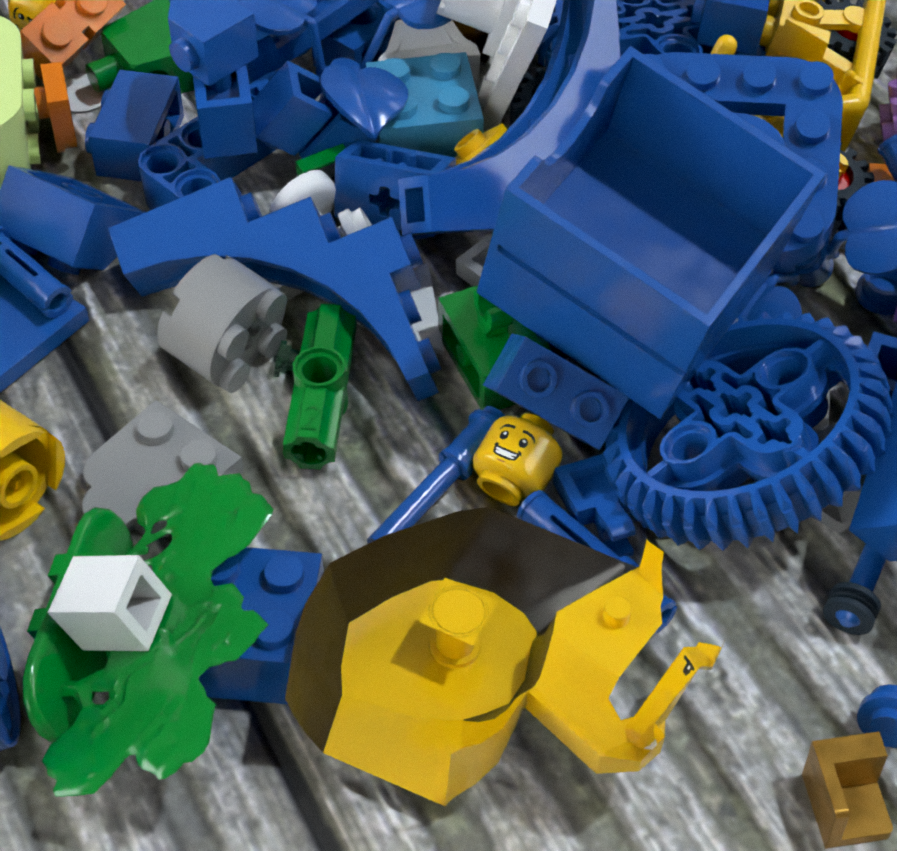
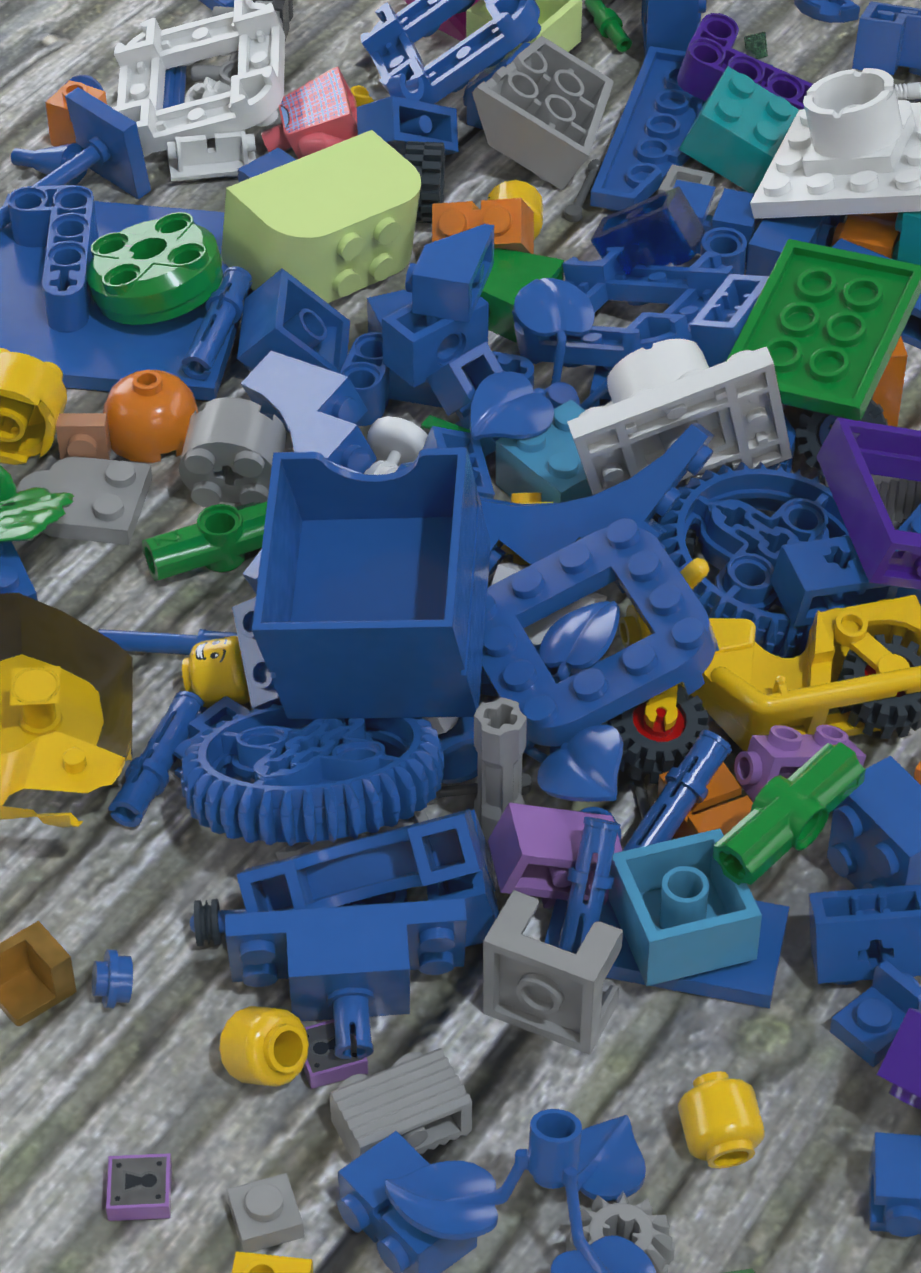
camera: 60 degrees right, 5 degrees down
orange plate [34,61,78,153] -> none
none -> nougat plate [56,413,111,460]
none -> orange cylinder [103,369,198,463]
none -> light grey axle [474,697,527,845]

